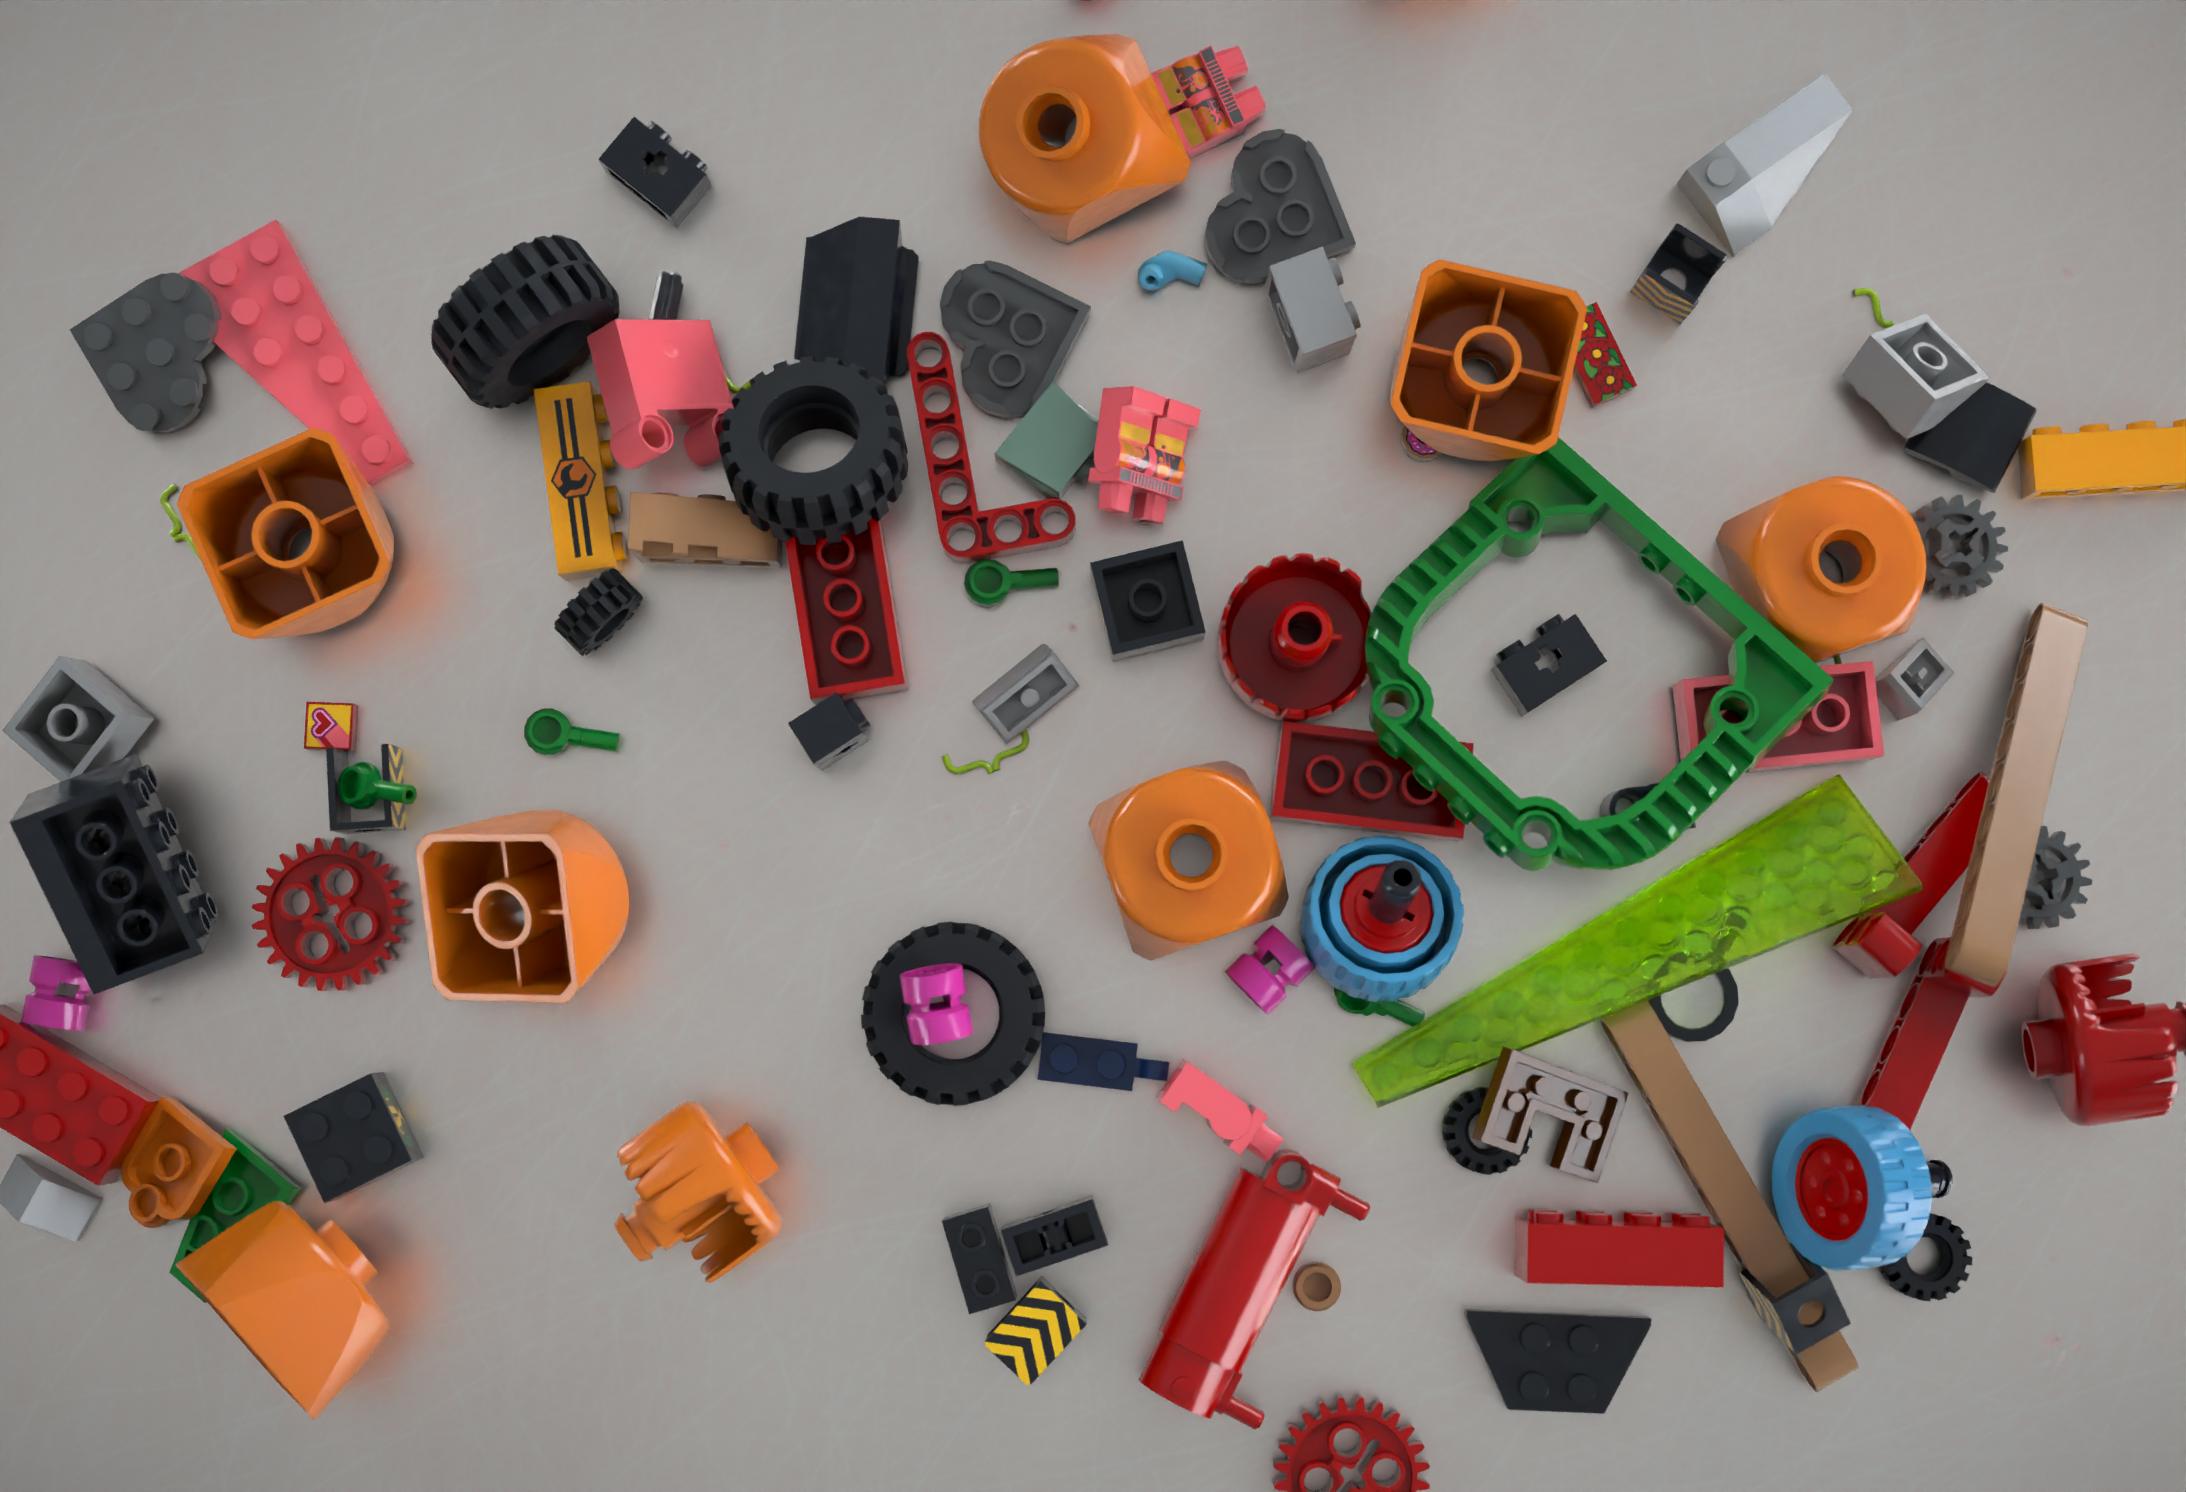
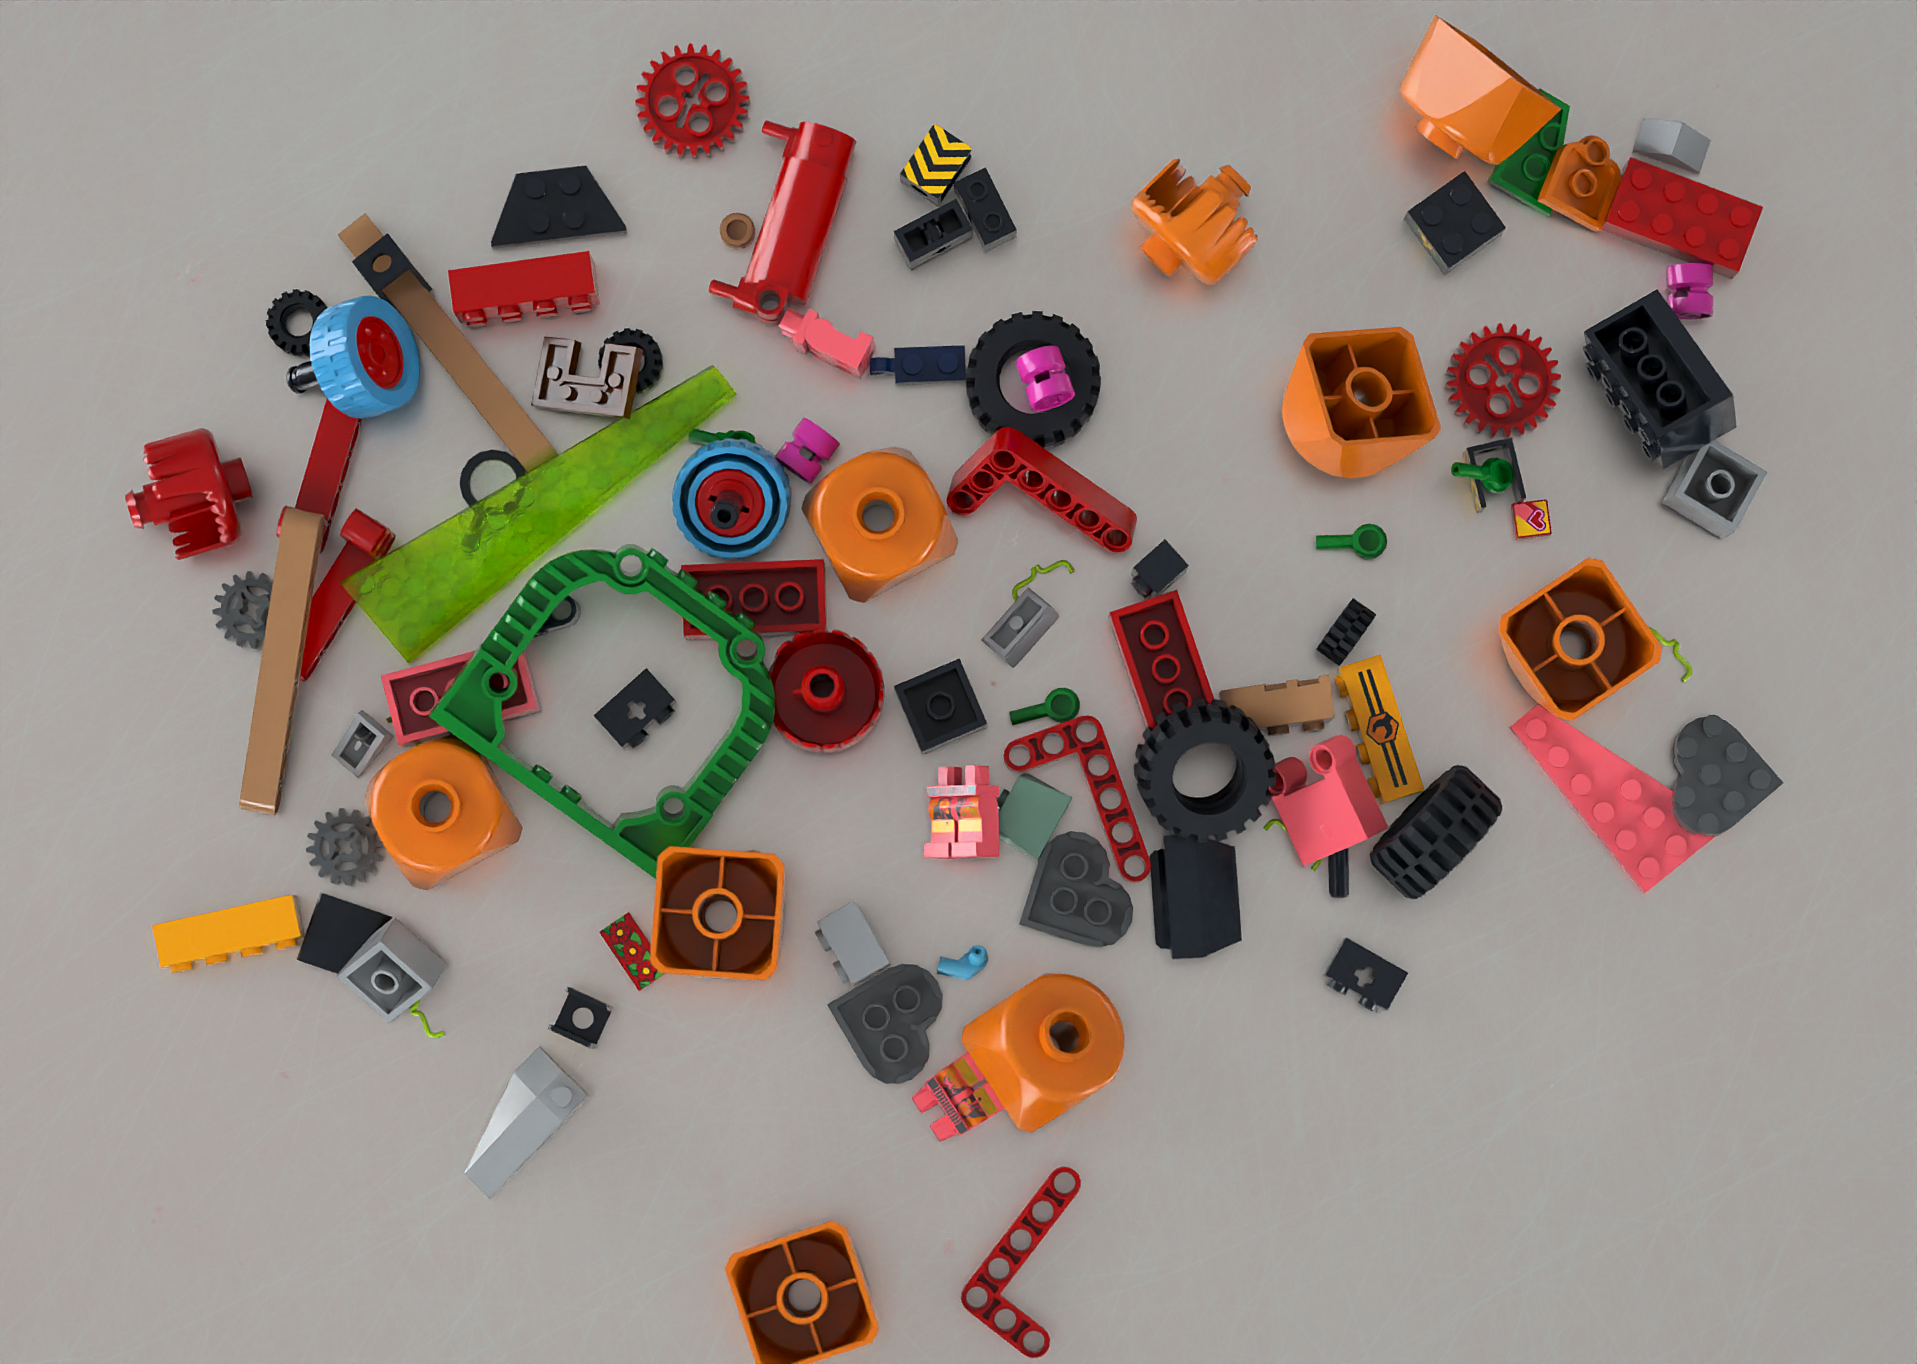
camera: 170 degrees right, 0 degrees up
none -> red beam [946,427,1137,553]

